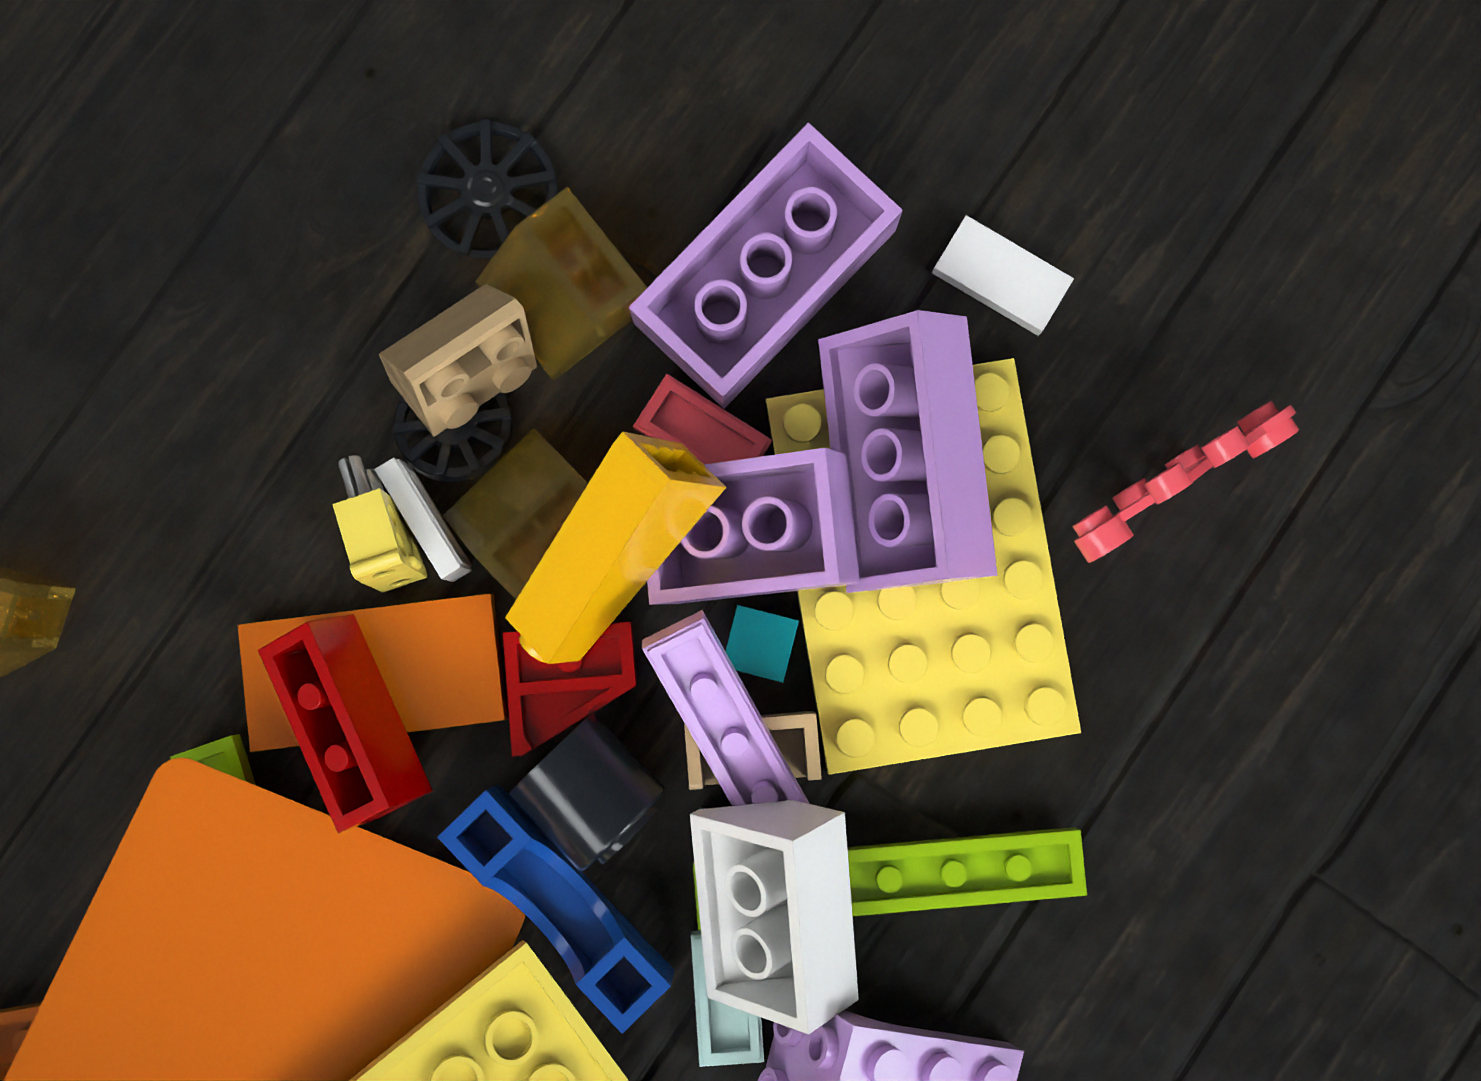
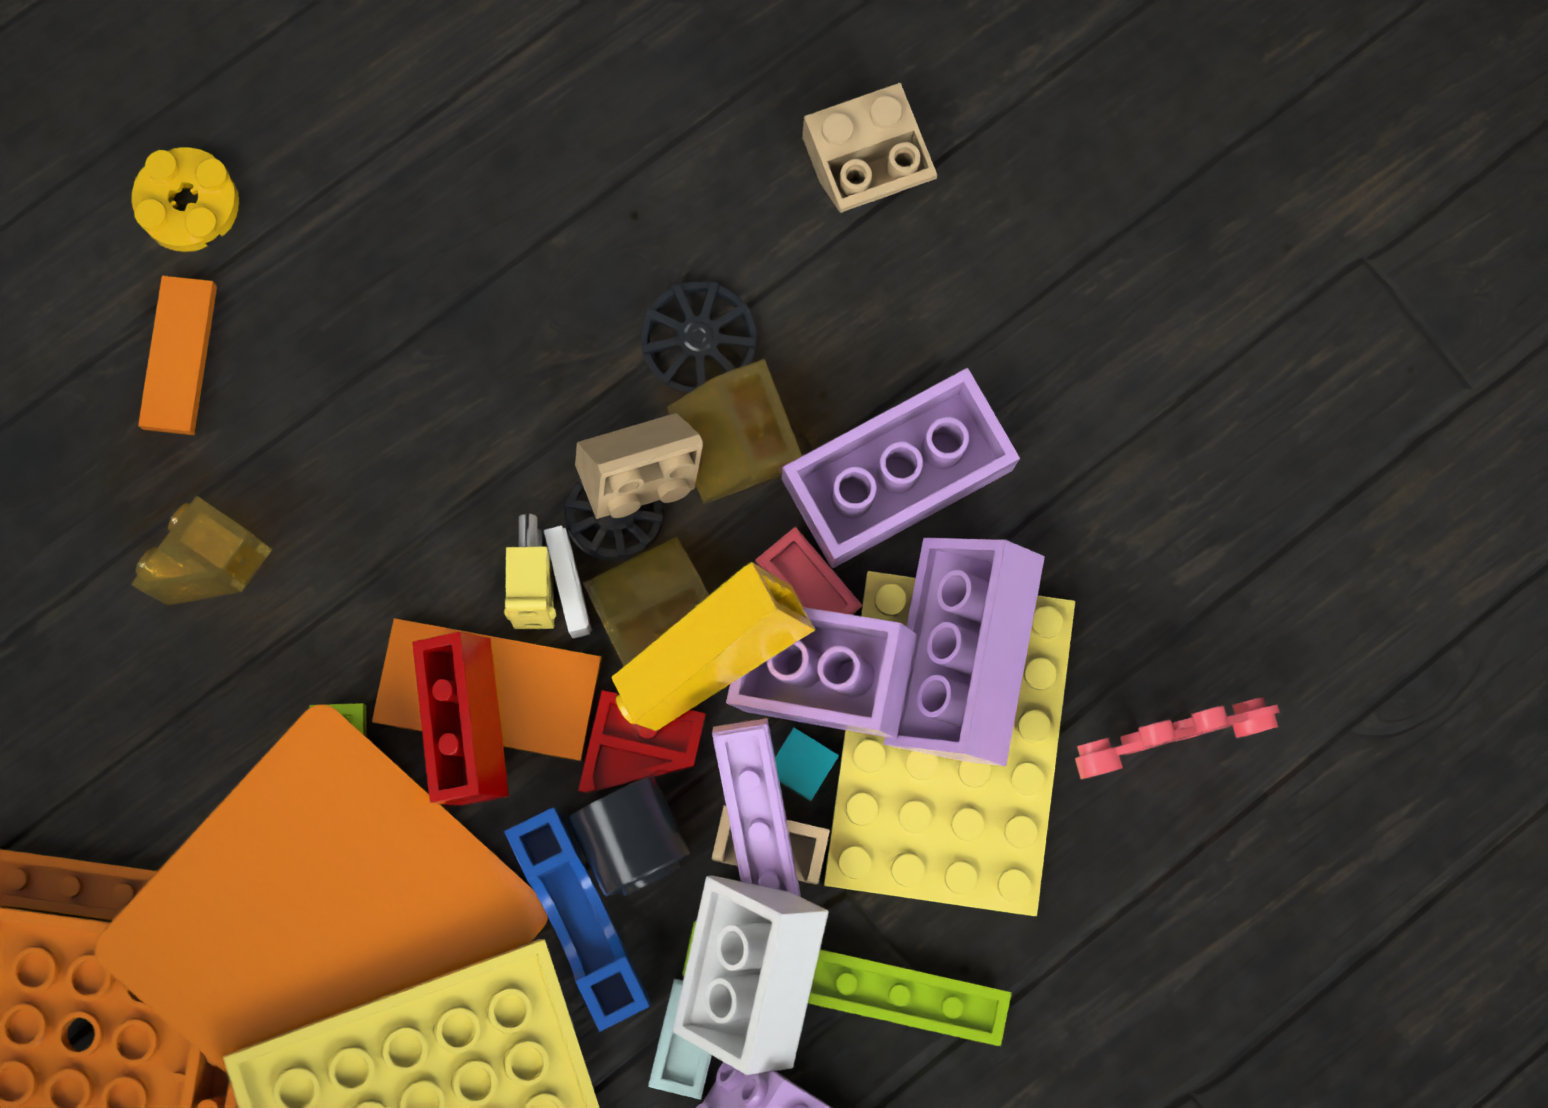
camera: 10 degrees right, 5 degrees down
white tile [932,215,1074,336] -> none

